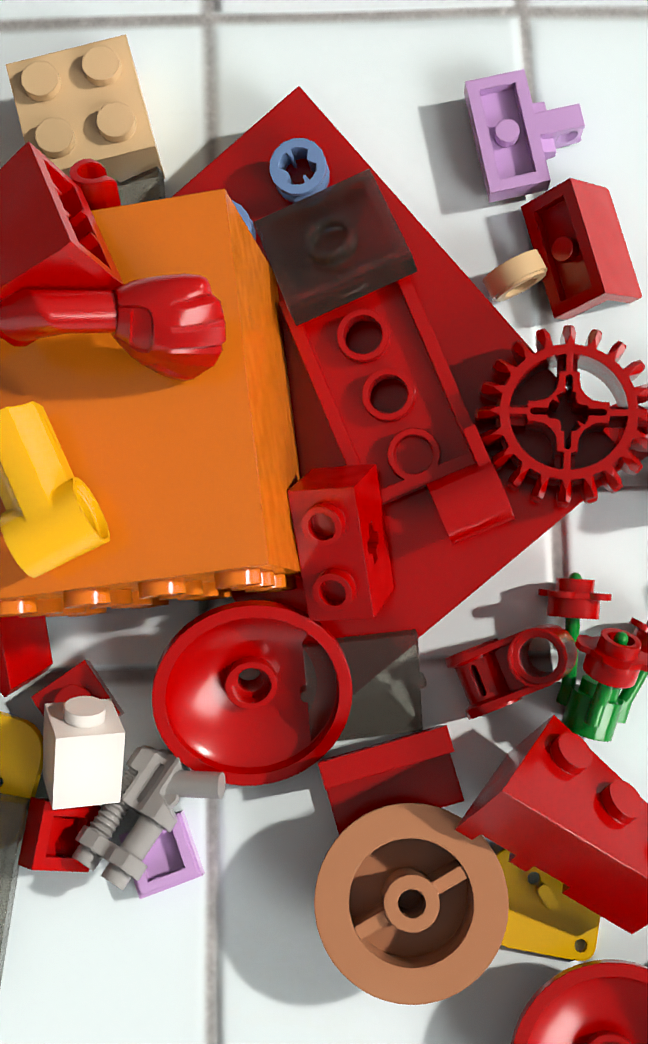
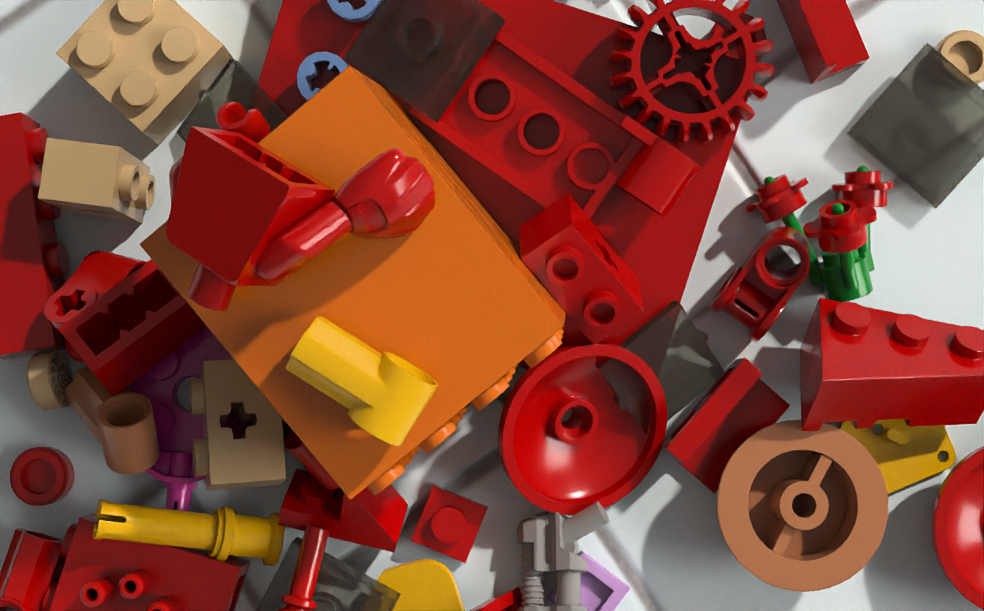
camera: 30 degrees left, 5 degrees up
white brick [42,696,125,810] -> none

